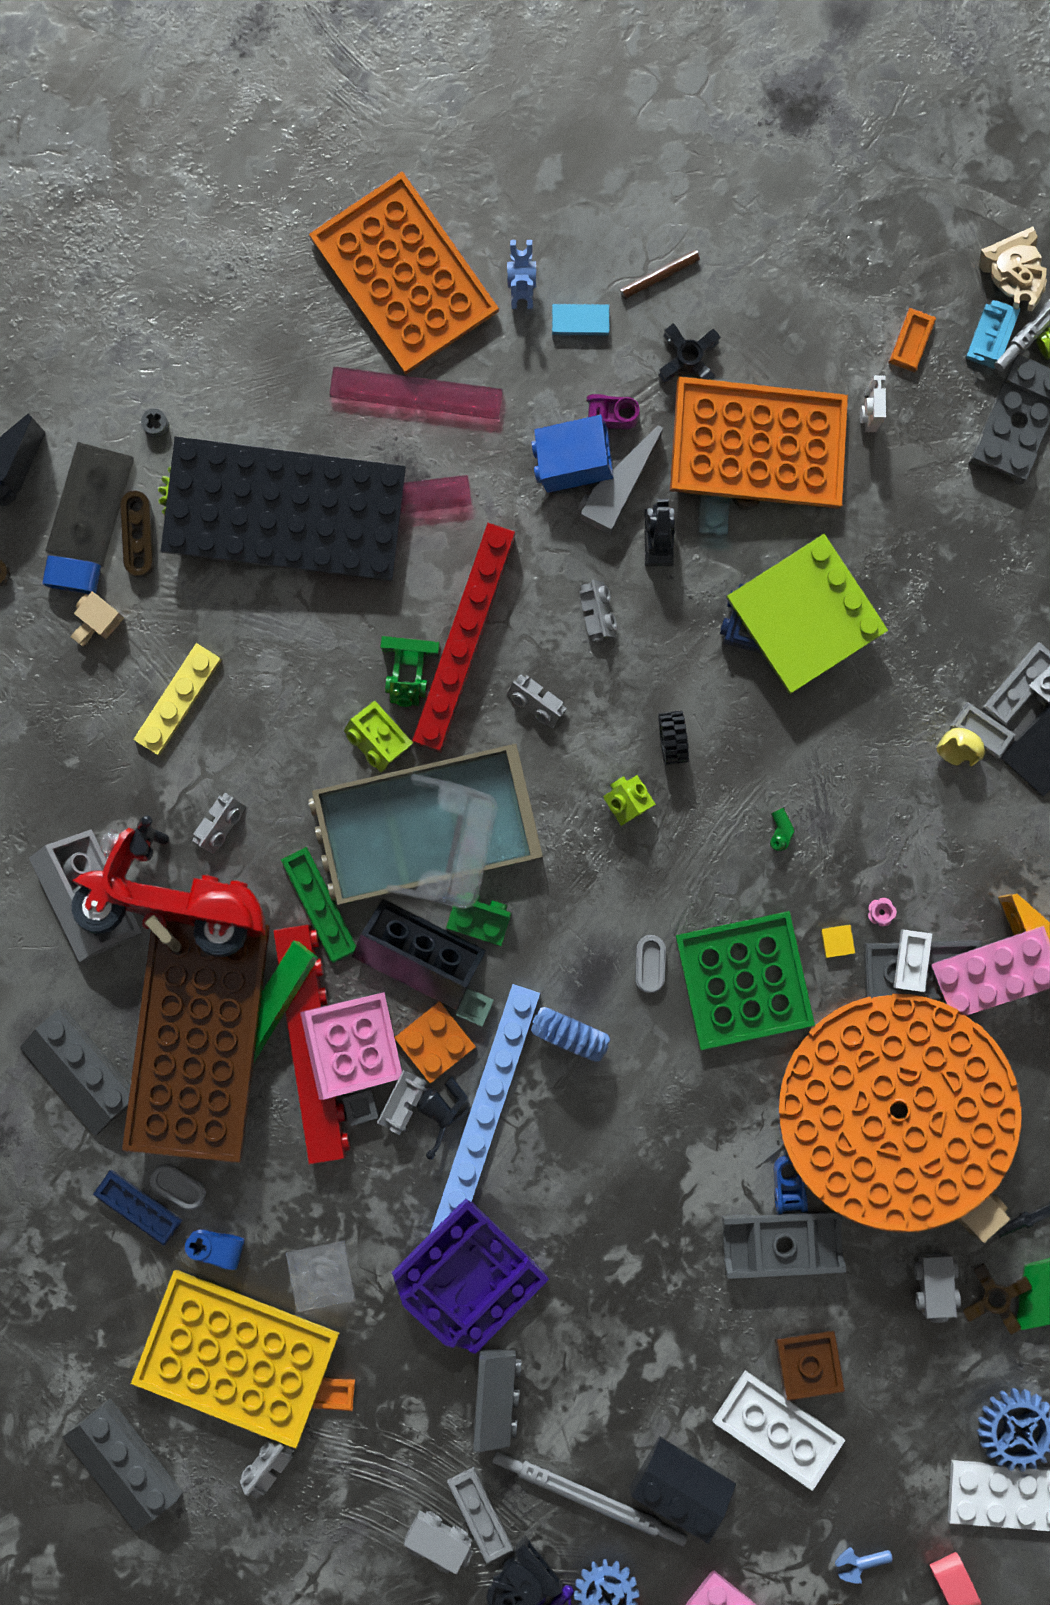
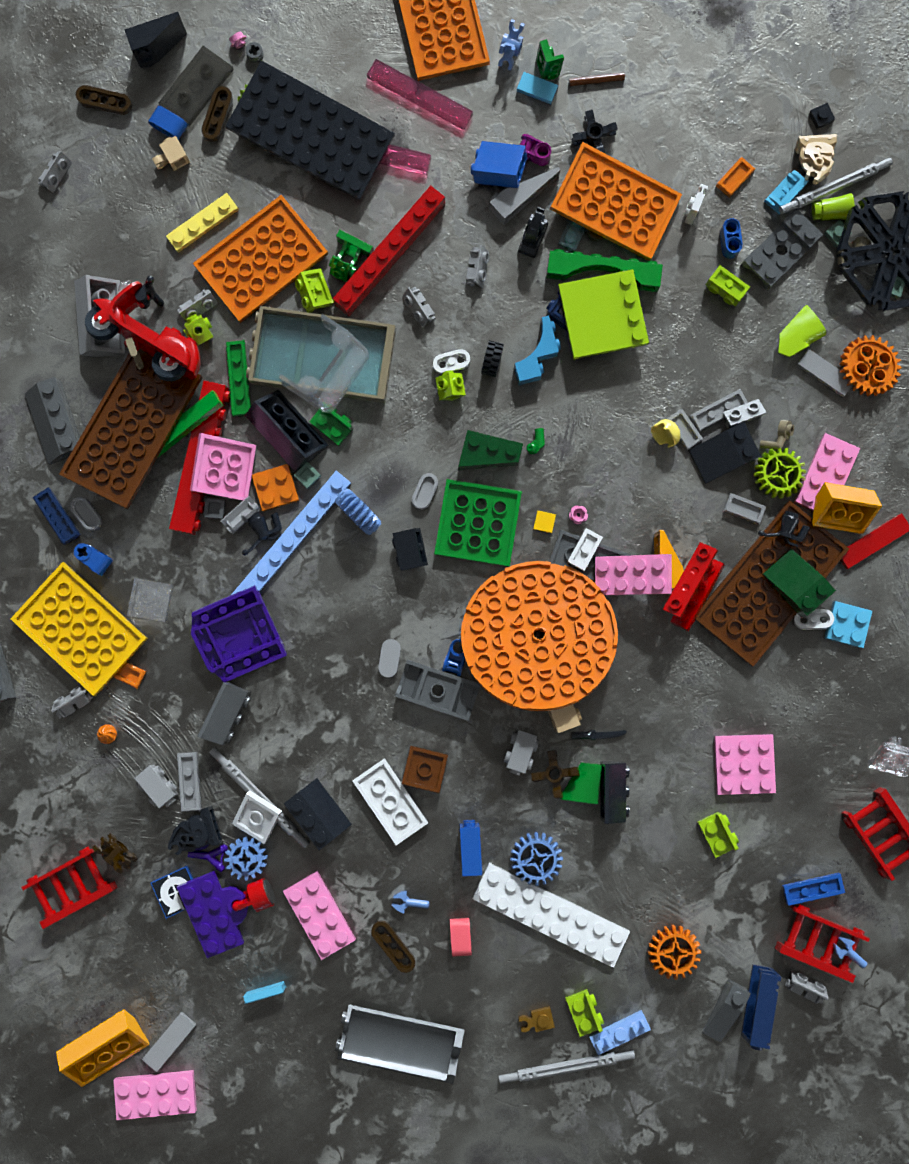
camera: 20 degrees right, 0 degrees up
none -> orange plate [97,724,117,744]
none -> lime brick [183,314,213,346]
none -> orange plate [193,195,328,323]
none -> bright pink plate [229,31,247,49]
none -> white plate [232,791,282,844]
none -> light grey tile [379,639,401,677]
none -> black brick [392,528,428,571]
none -> white plate [433,349,470,375]
none -> dark green wedge [458,430,523,470]
none -> blue brick [460,820,482,876]
none -> dark azure arch [514,316,561,385]
none -> green bracket [536,39,564,80]
none -> green arch [546,249,663,292]
none -> lime bracket [705,265,750,307]
none -> blue beam [720,218,743,259]
none -> black plate [809,103,835,129]

